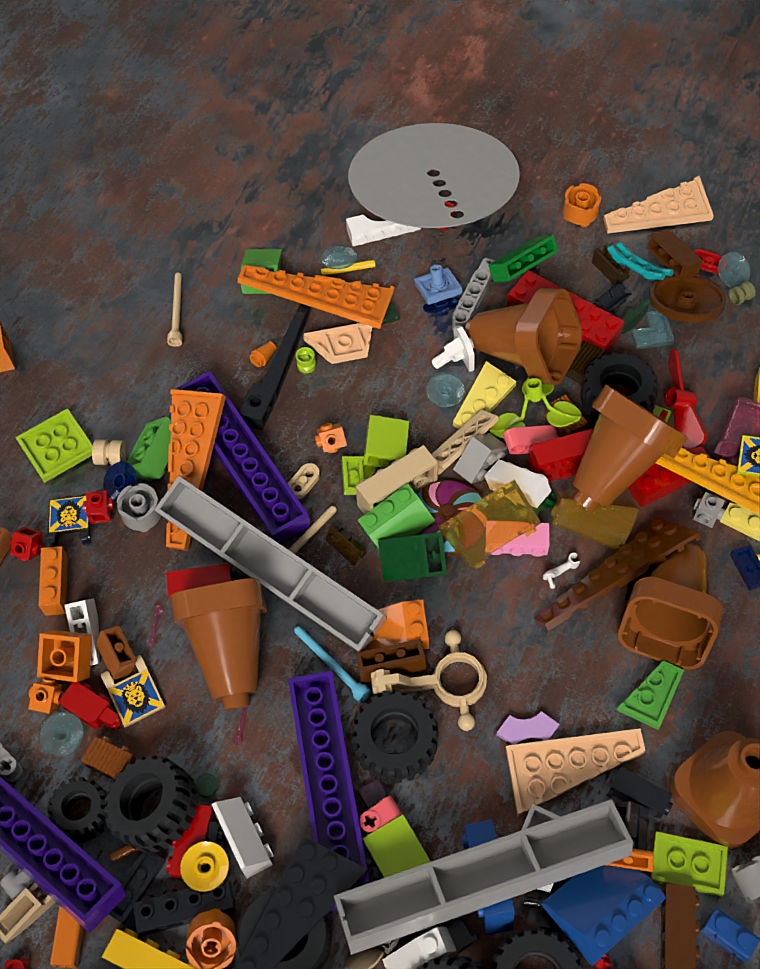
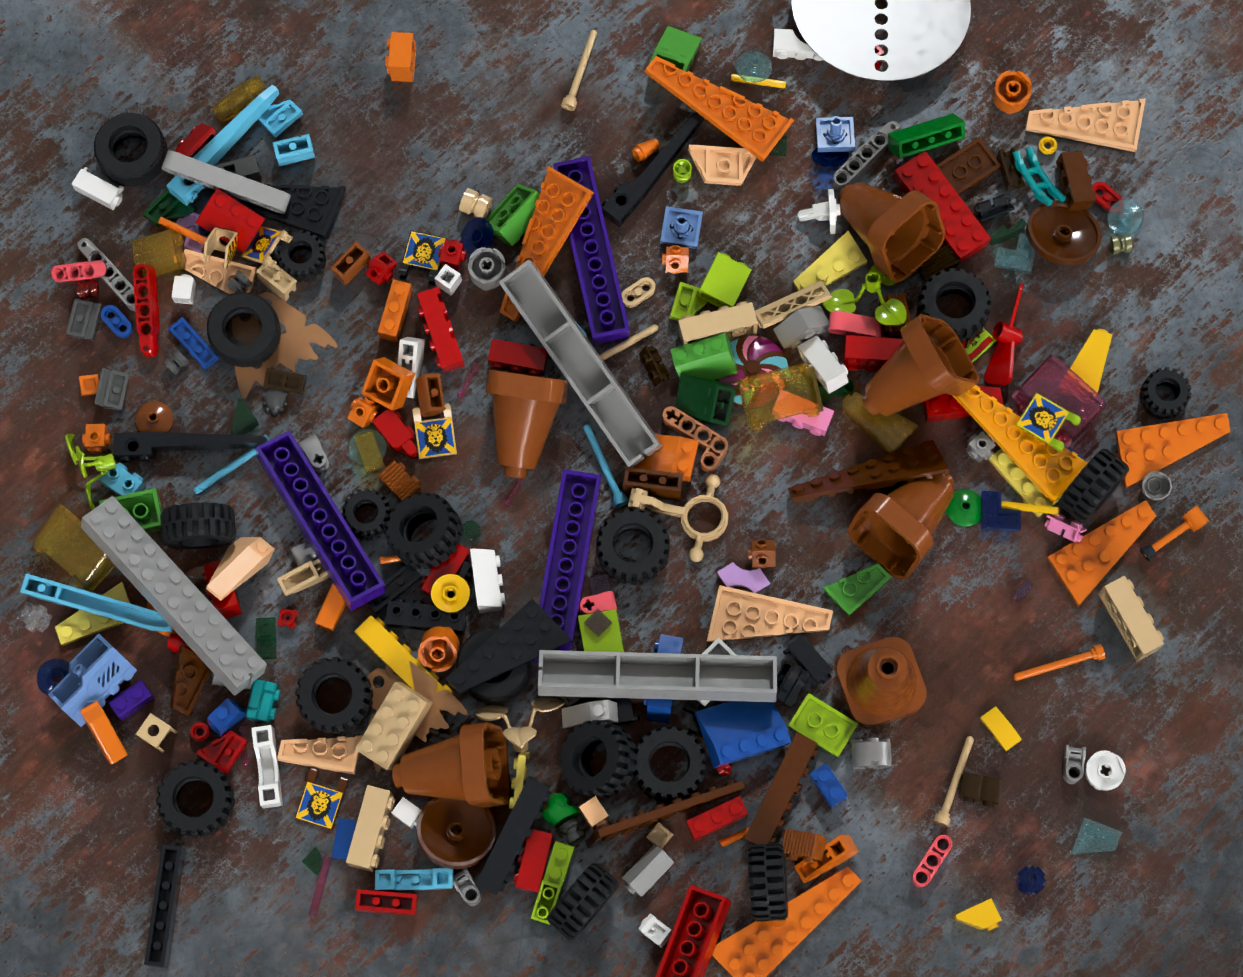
camera: 20 degrees right, 15 degrees up
lime plate [15,408,93,483] -> none
clear light blue dish [426,374,465,407] -> none
white piece [543,553,580,589] -> none
orange slope [606,849,654,872] -> none
none -> clear yellow tile [354,431,385,474]
none -> red wedge [417,286,465,373]
none -> white brick [434,264,462,296]
none -> tile [584,609,612,637]
none -> medium blue plate [660,206,703,249]
none -> nougat beam [663,406,728,473]
none -> dark orange brick [748,539,776,568]
none -> reddish brown plate [937,137,1001,195]
none -> green dish [946,489,984,527]
none -> yellow plate [1038,137,1057,155]

